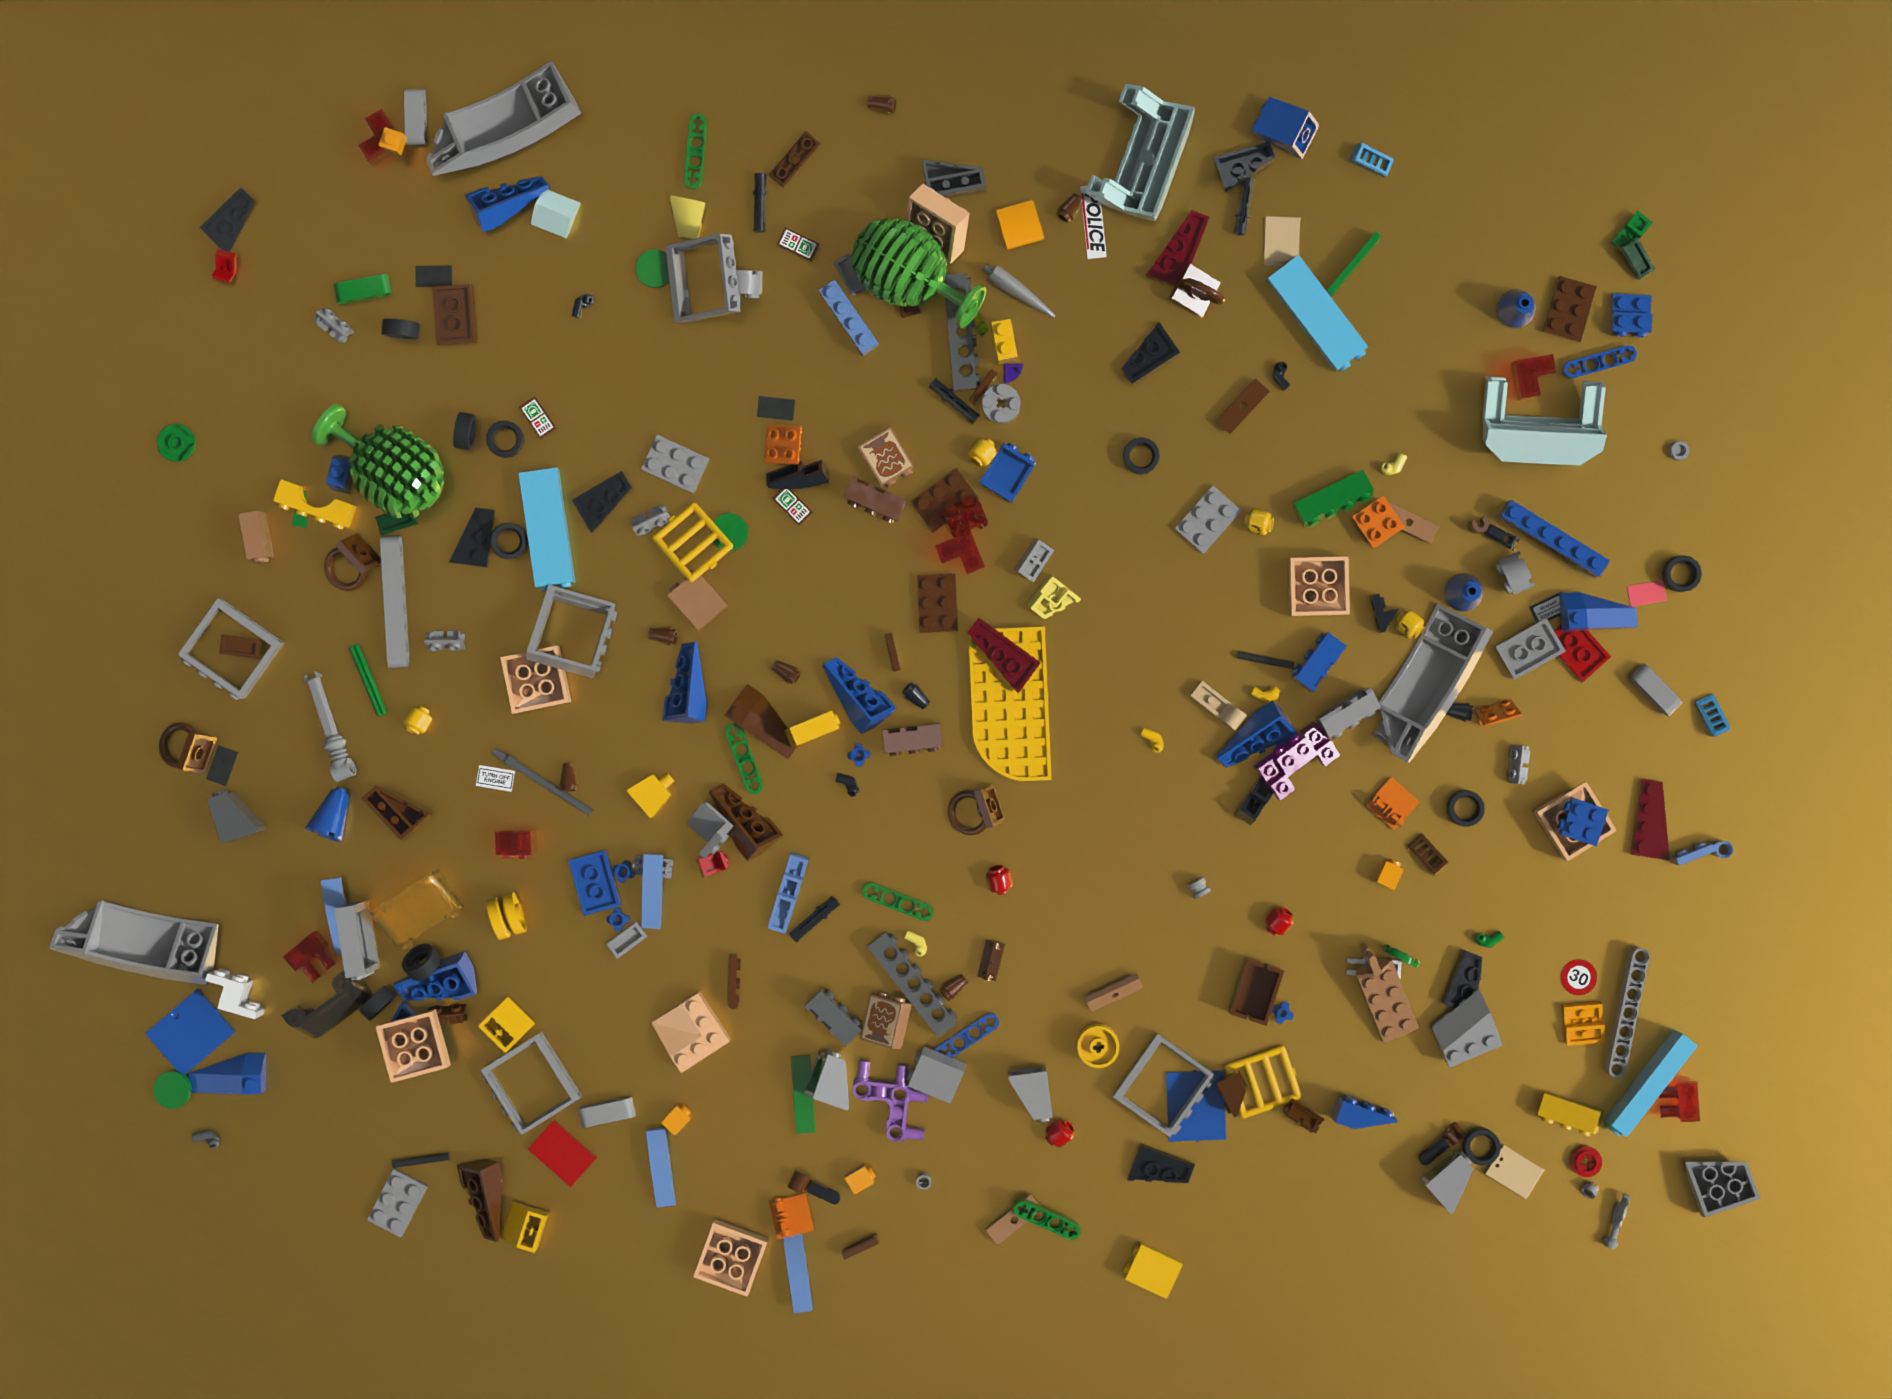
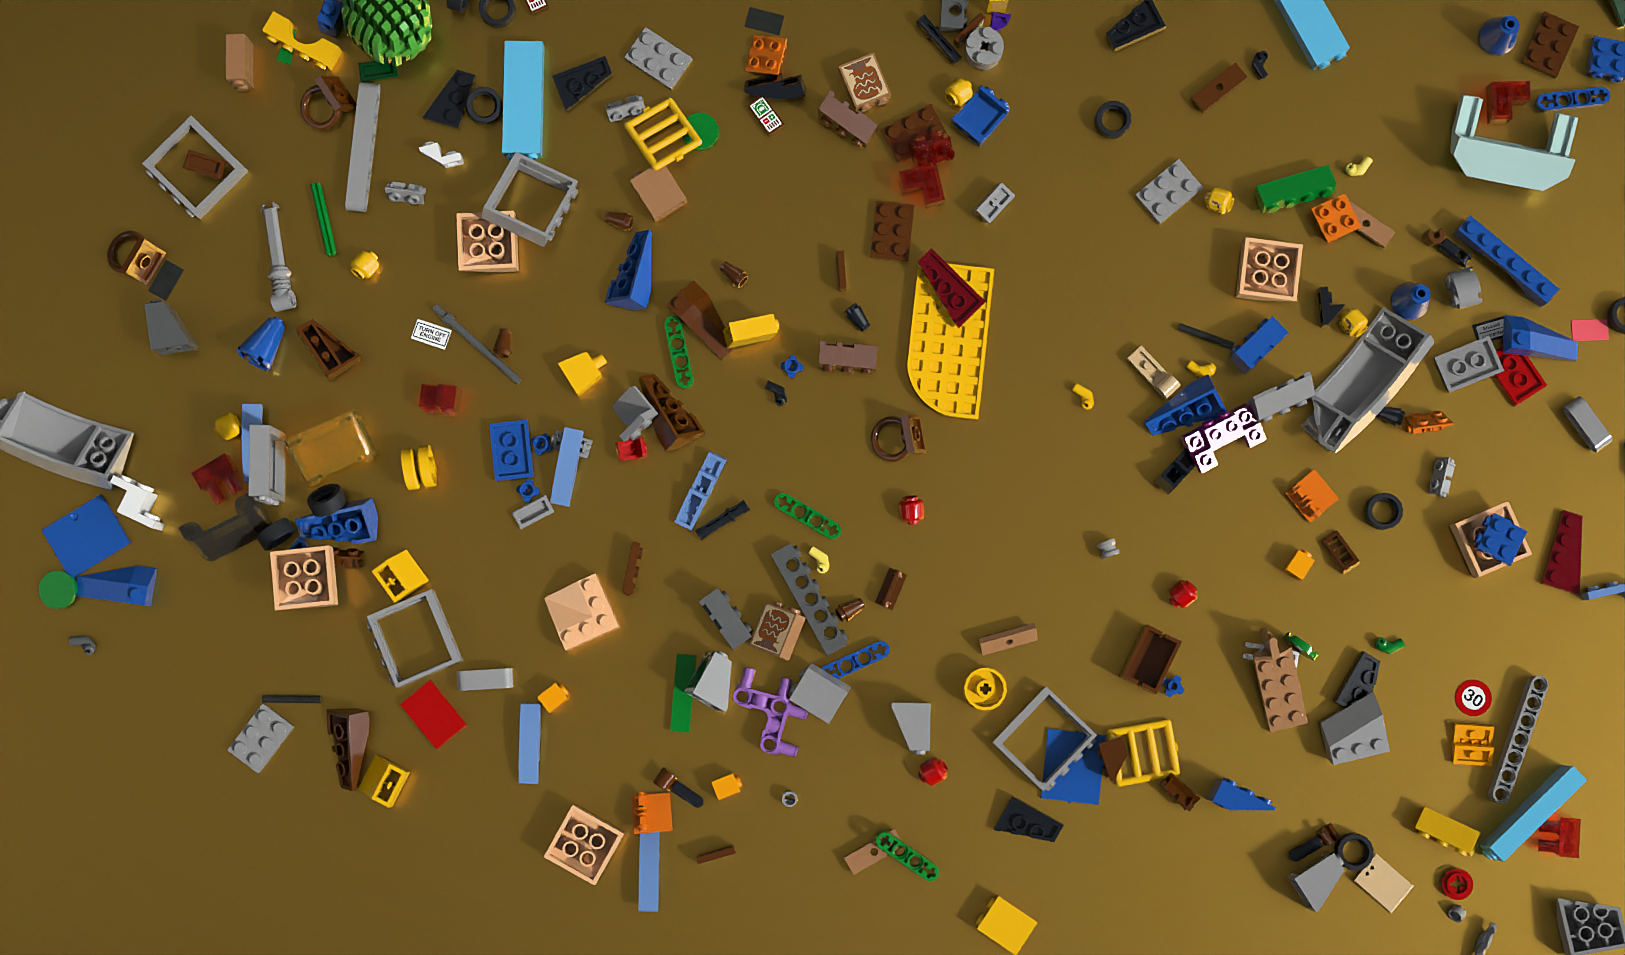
camera: 10 degrees right, 5 degrees down
blue wedge [822,657,896,734] -> none
light yellow slope [1027,574,1081,619] -> none
none -> yellow head [213,412,242,441]
none -> white slope [419,142,464,168]

